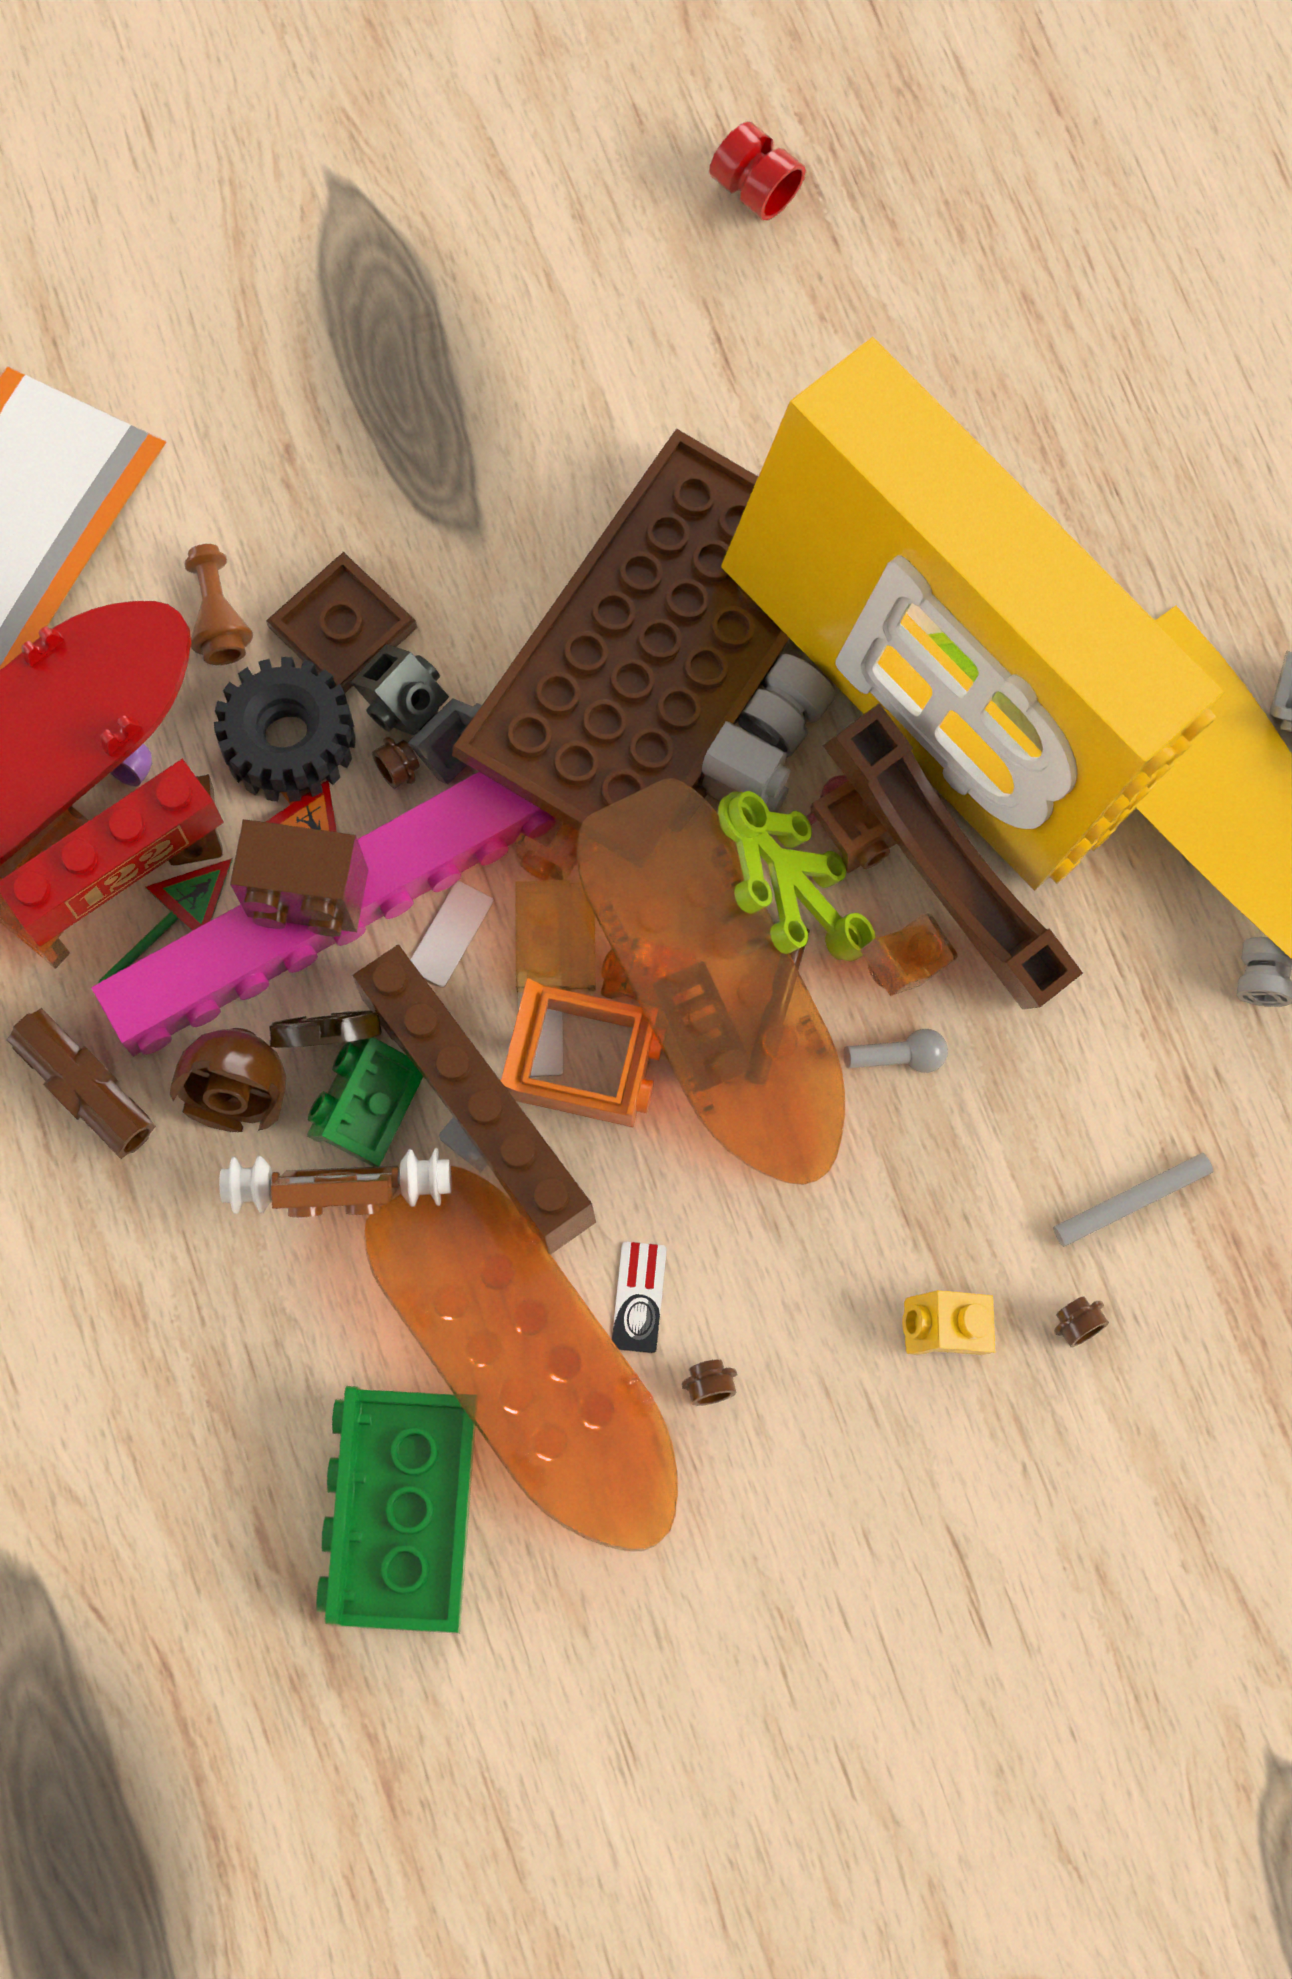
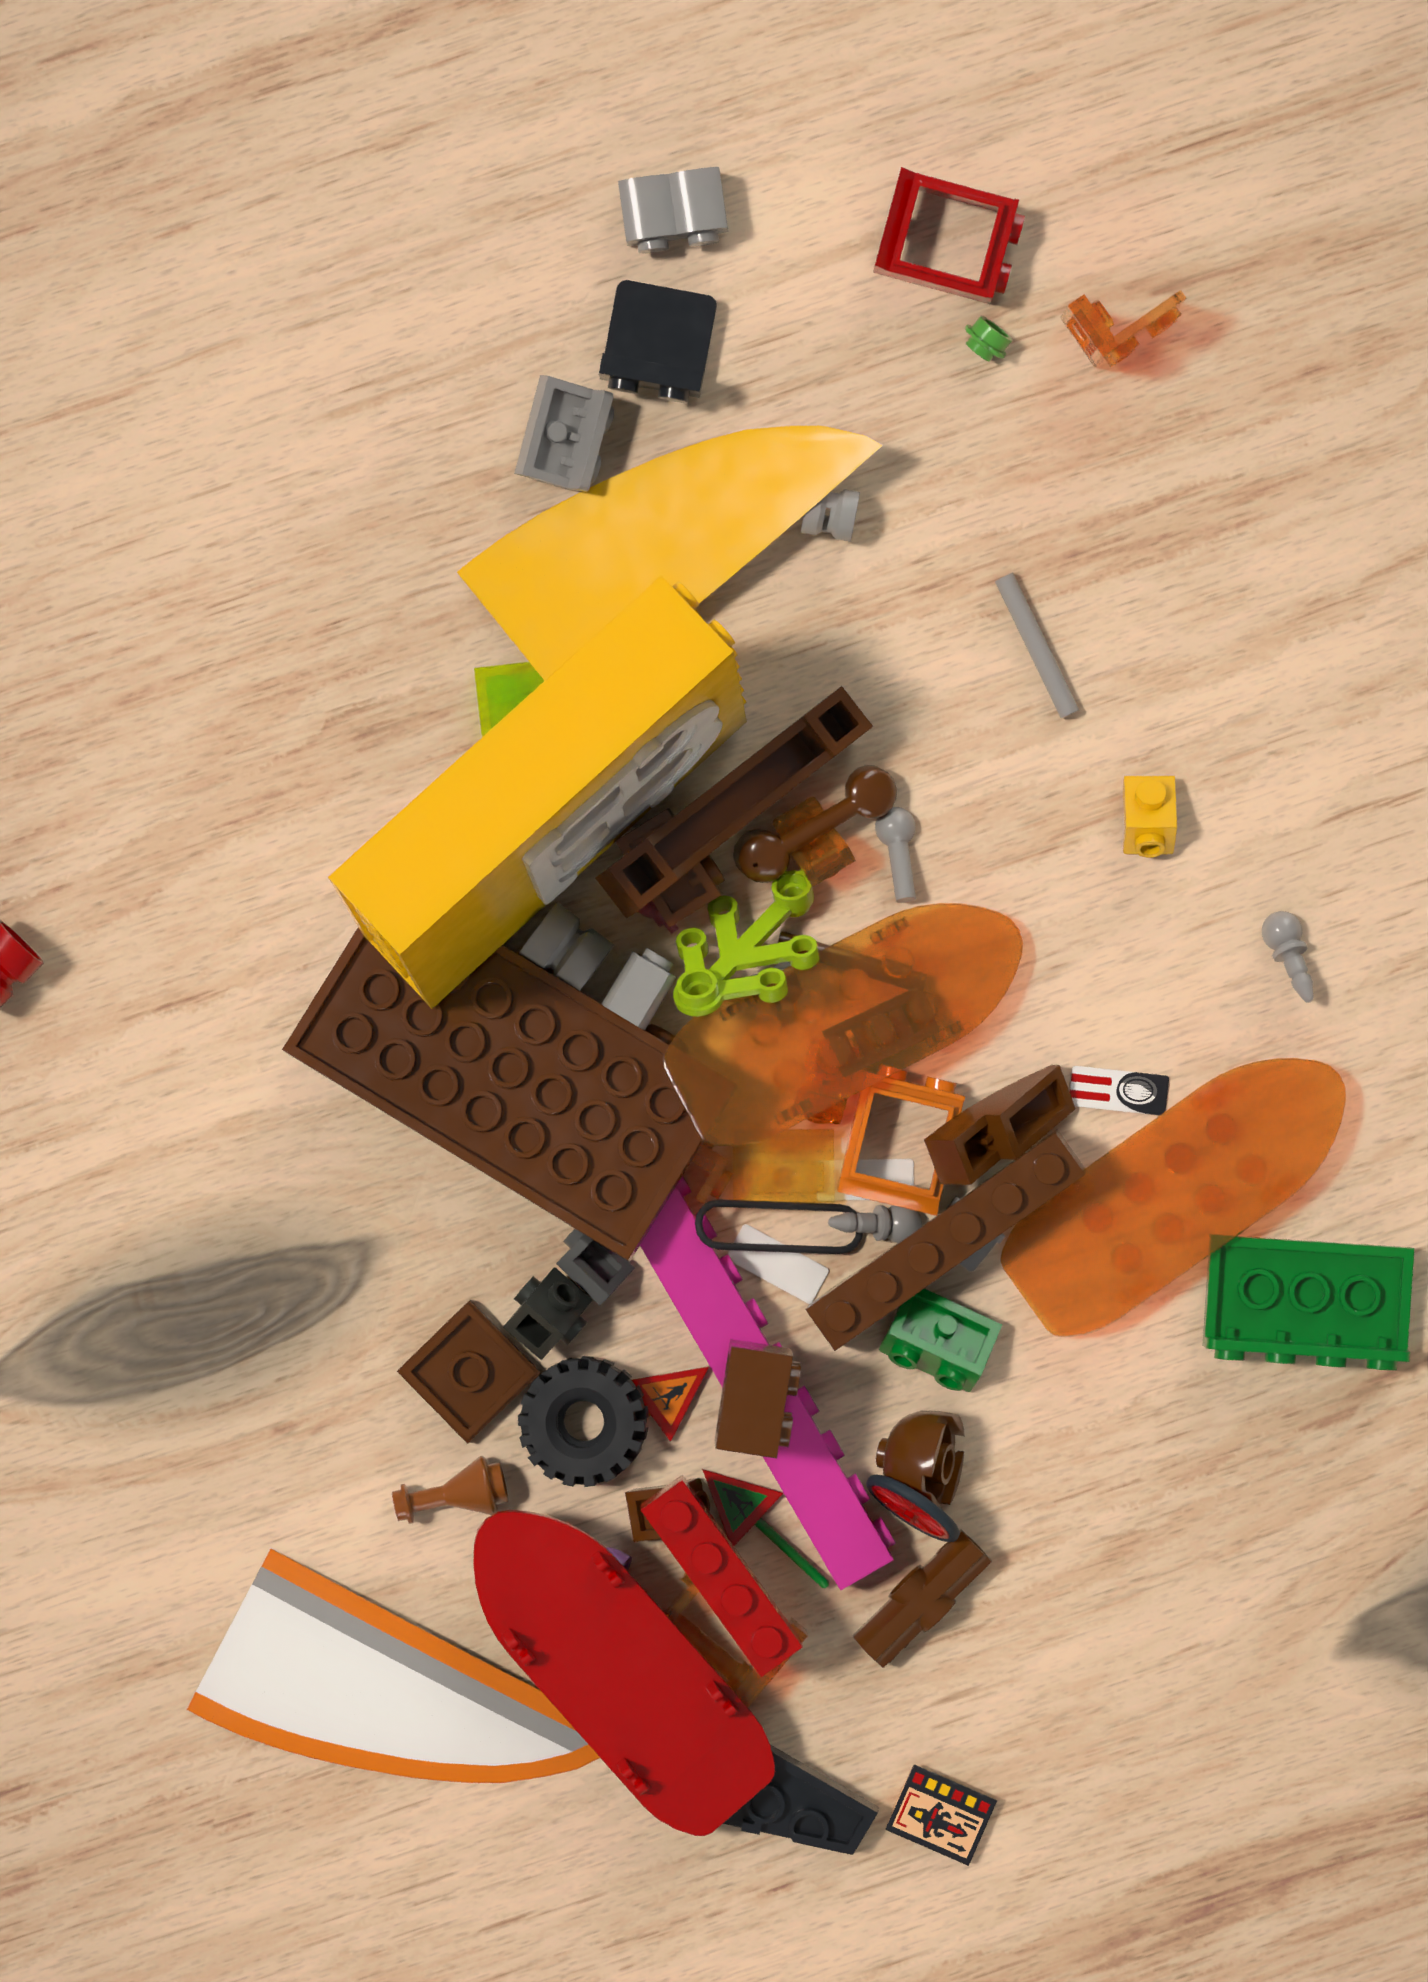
camera: 90 degrees left, 15 degrees up
plate [219,1148,452,1217] -> none
dark brown piece [269,1010,382,1048] -> none
reddish brown plate [372,737,420,789] -> none
reddish brown plate [682,1359,738,1406] -> none
reddish brown plate [1054,1296,1109,1348] -> none
none -> black piece [695,1199,863,1254]
none -> reddish brown piece [733,765,897,883]
none -> light grey bar [828,1205,922,1243]
none -> wheel [866,1474,960,1542]
none -> reddish brown slope [924,1065,1076,1185]
none -> light grey bar [1262,911,1313,1003]

